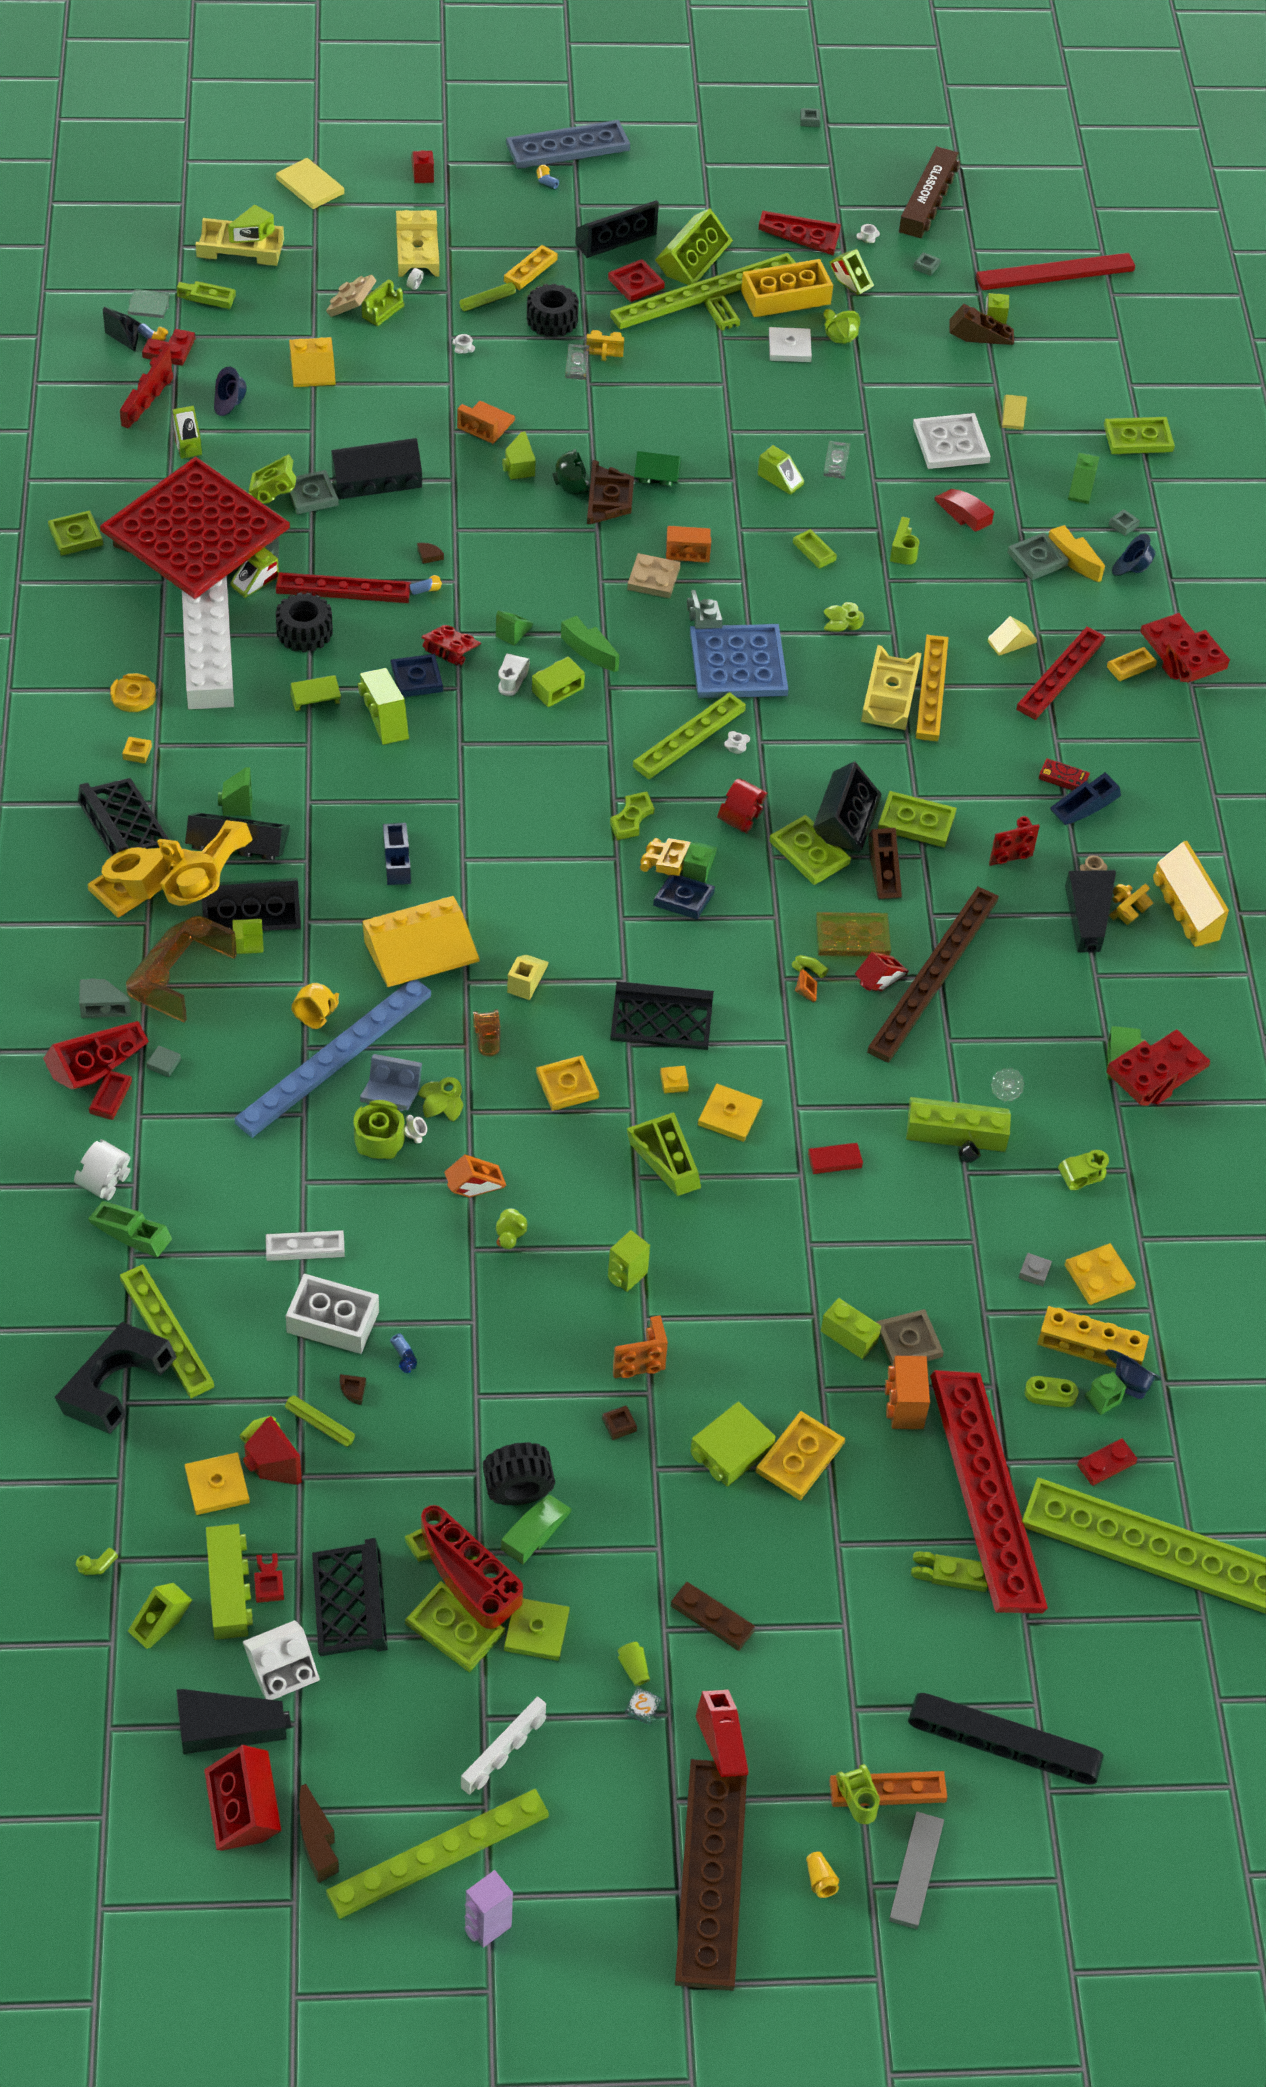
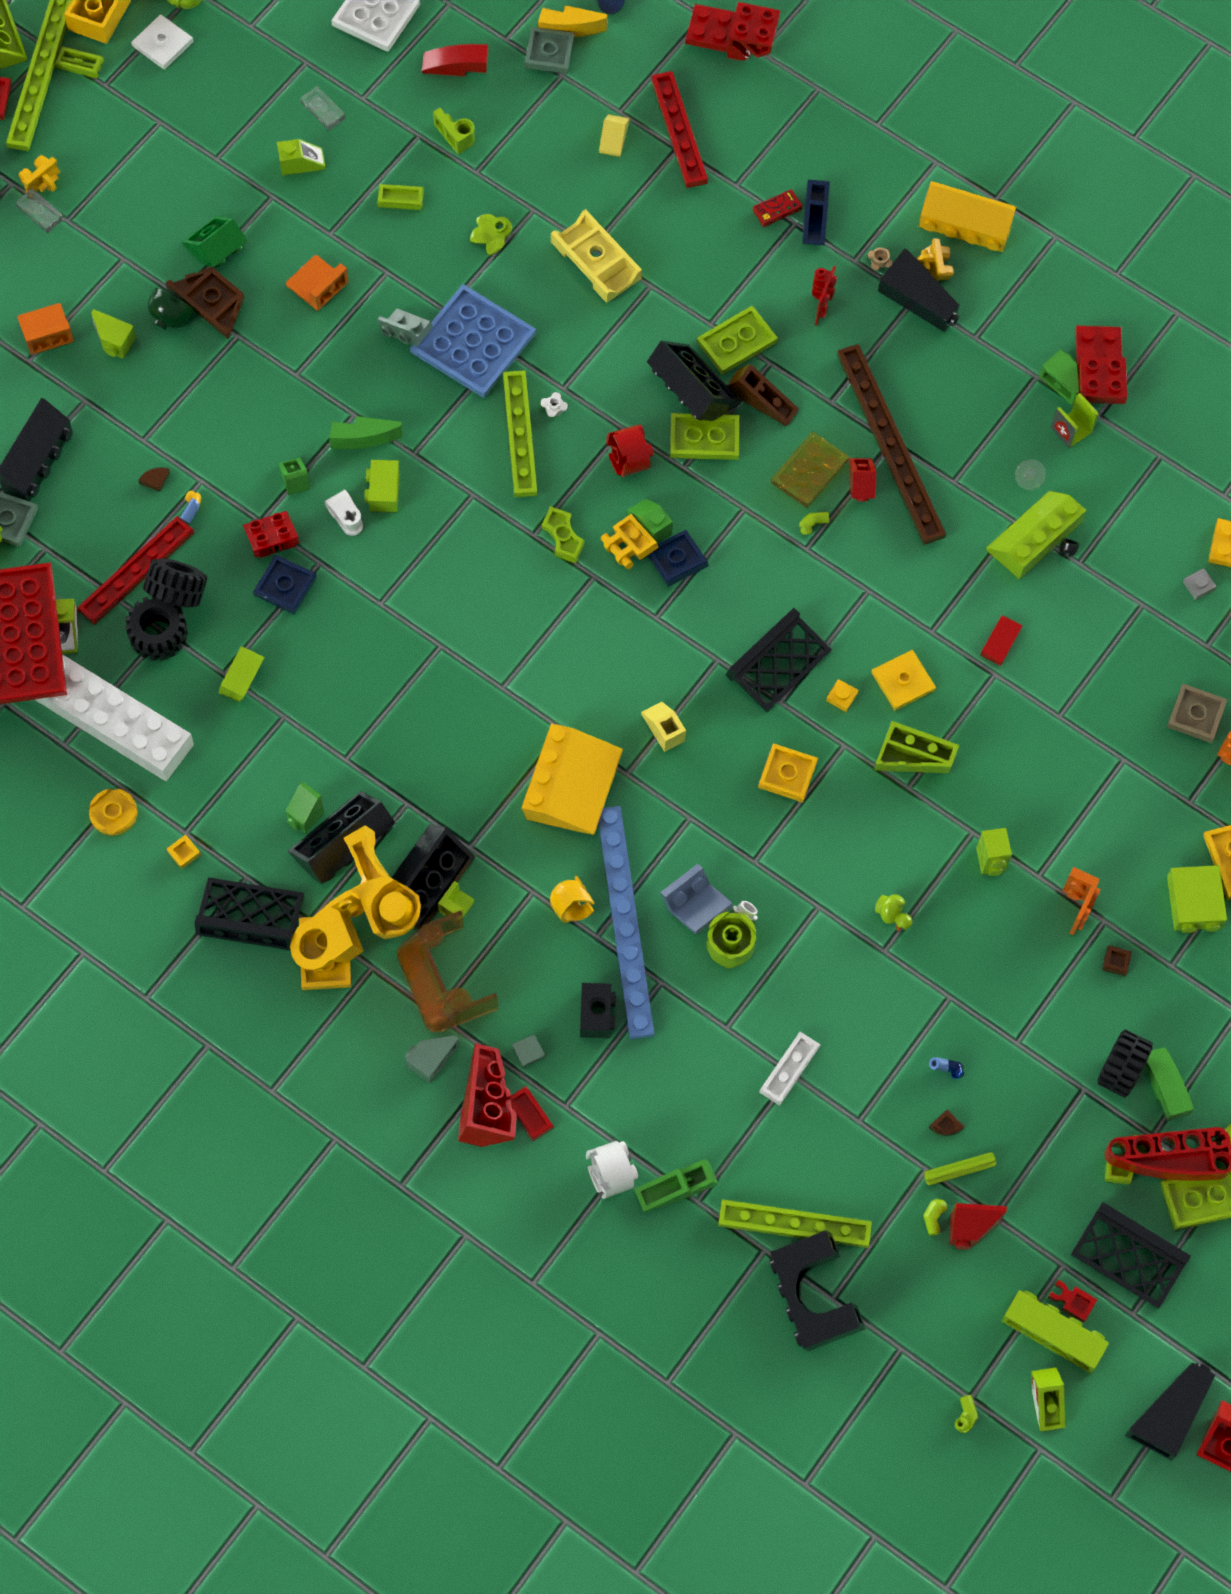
camera: 50 degrees left, 15 degrees up
yellow plate [184,1452,250,1515] -> none
white slope [243,1620,320,1700] -> none
white brick [286,1274,379,1354] -> none
lime wedge [358,668,409,745] -> none
dark blue slope [383,823,411,885] -> none
lime plate [418,1077,463,1122] -> none
orange slope [444,1154,506,1197] -> none
clear orange piece [473,1009,501,1056] -> none
tan plate [627,553,680,598] -> none
orange slope [795,970,817,1002] -> none
lime brick [821,1298,881,1359] -> none
yellow plate [916,635,949,742] -> none
lime piece [1058,1150,1109,1190] -> none
yellow plate [1107,647,1157,682] -> none
none -> black tyre [143,558,208,607]
none -> black brick [580,983,616,1038]
none -> lime piece [1050,393,1099,449]

